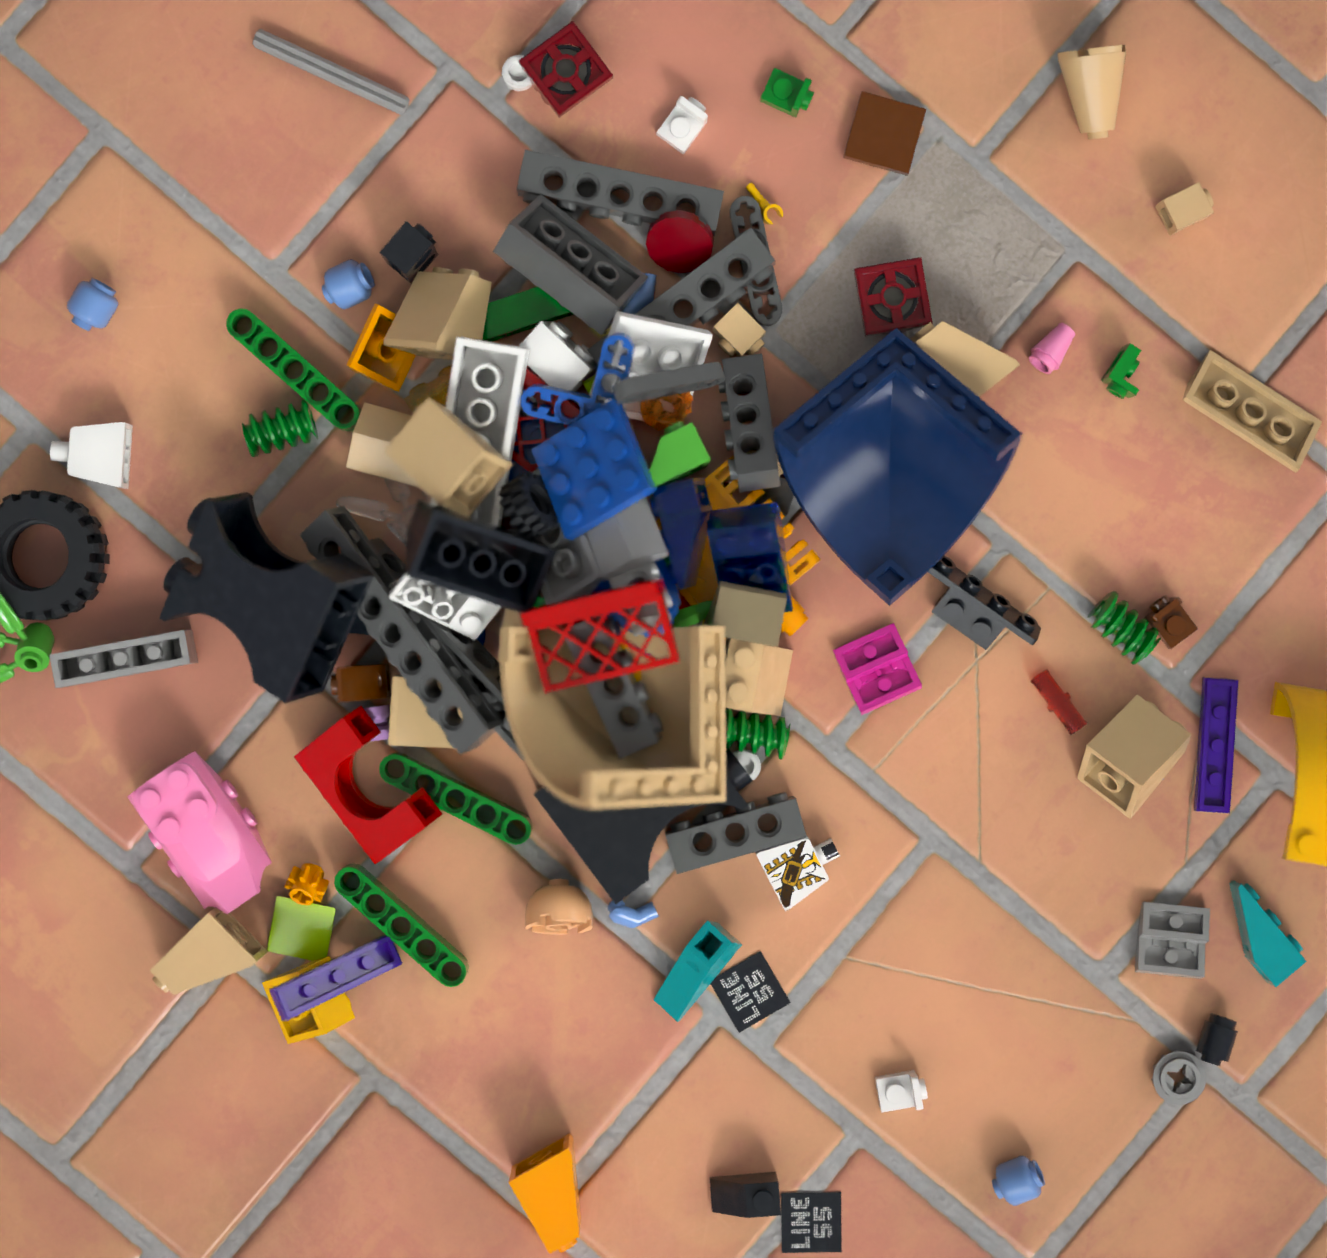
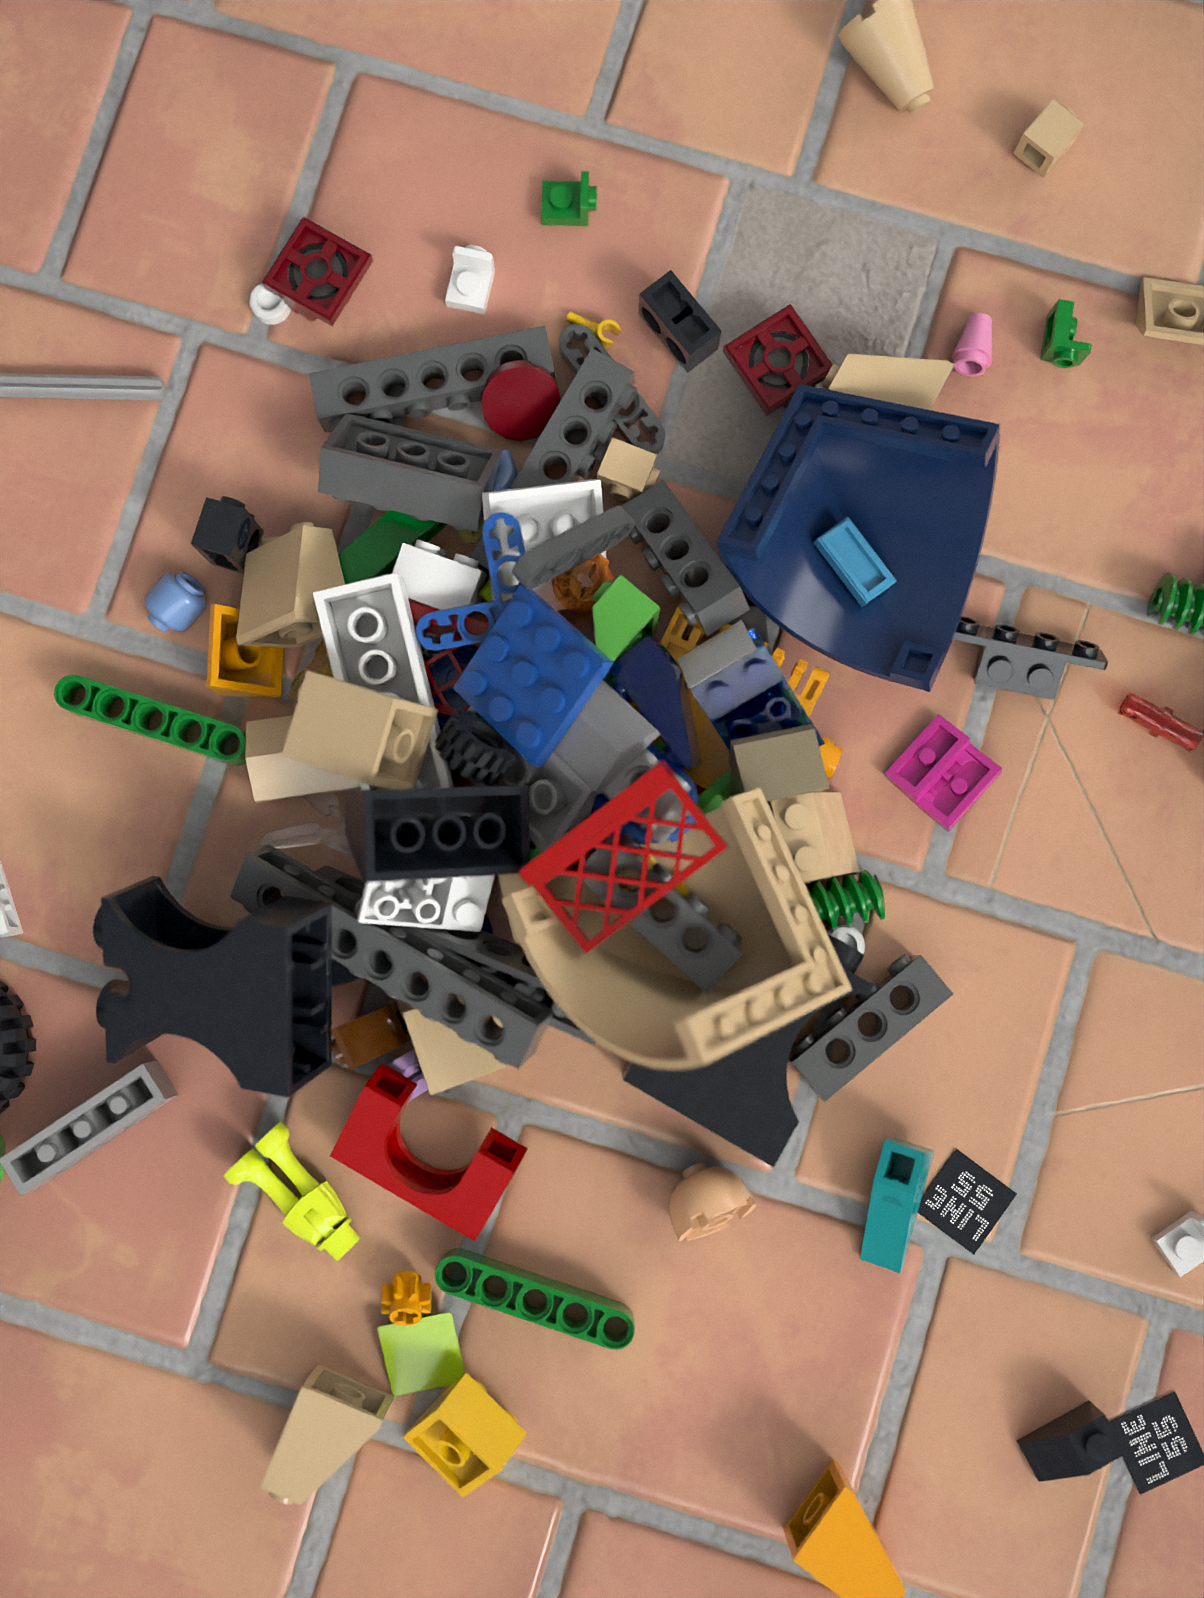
camera: 20 degrees left, 5 degrees down
bright pink slope [128,751,272,914] -> none
green piece [242,400,318,457] -> none
tile [269,934,403,1021] -> none
green beam [379,752,533,845] -> none
medium blue arm [608,900,659,928] -> none
torso [755,835,840,911] -> none
reddish brown tile [843,91,926,176] -> none
none -> neon yellow piece [223,1121,361,1262]
none -> black brick [638,270,721,373]
none -> white sticker [678,620,756,689]
none -> dark azure tile [814,517,897,607]

